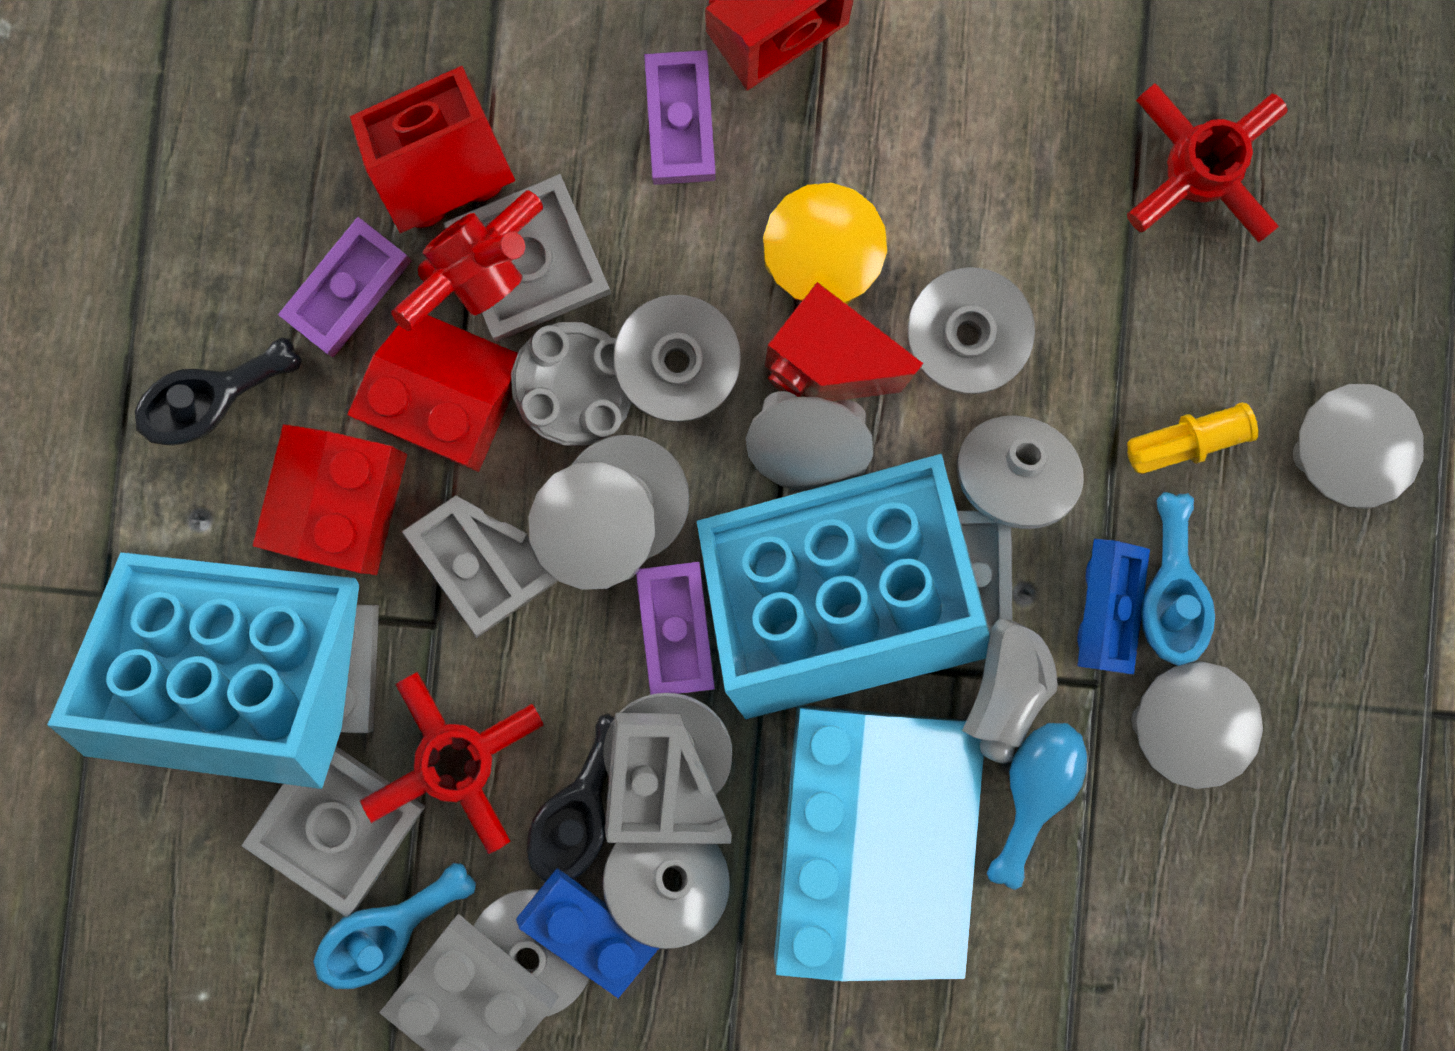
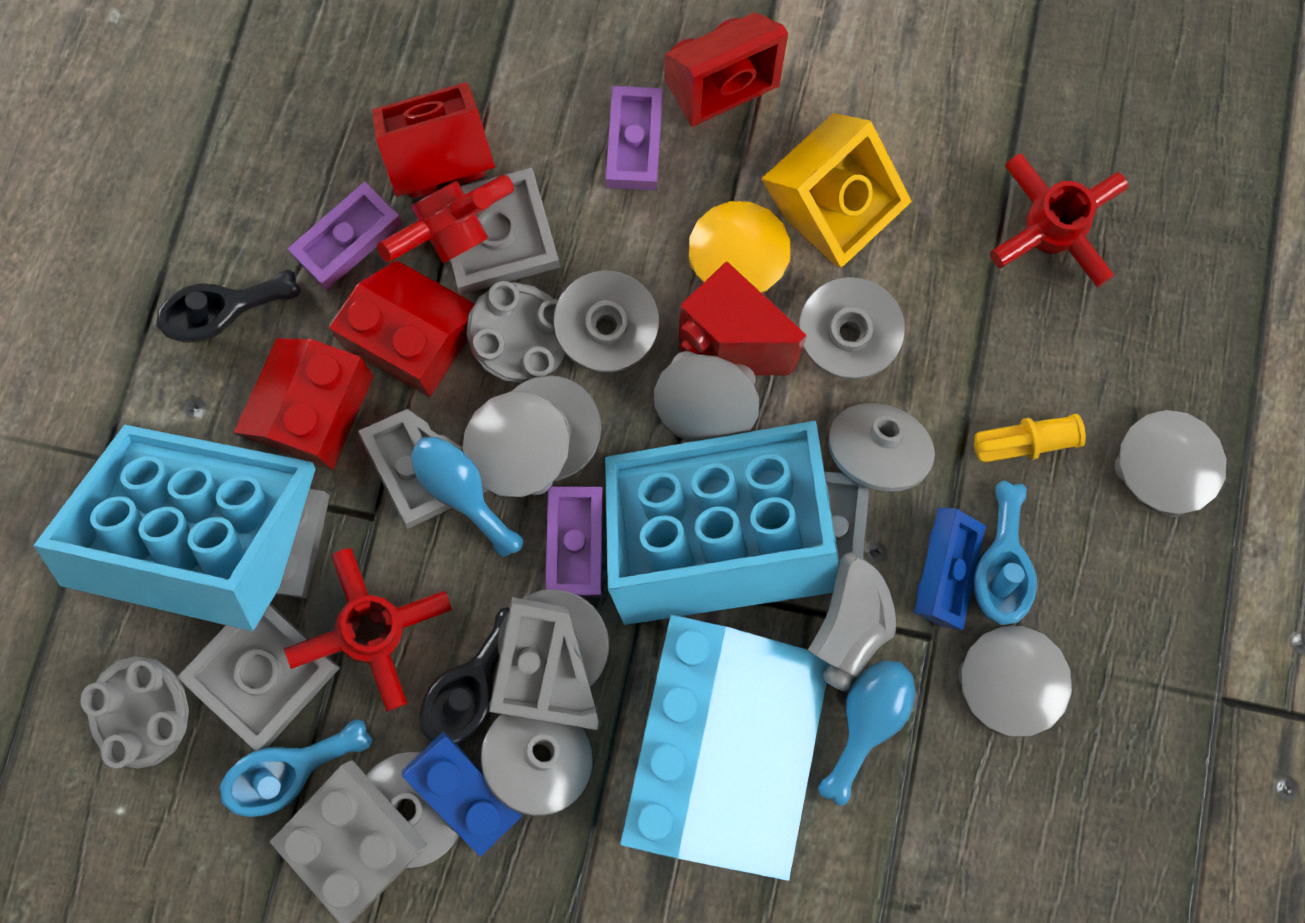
camera: 10 degrees right, 10 degrees down
none -> light grey dish [80,656,189,769]
none -> dark azure piece [411,437,523,557]
none -> yellow slope [761,113,912,268]

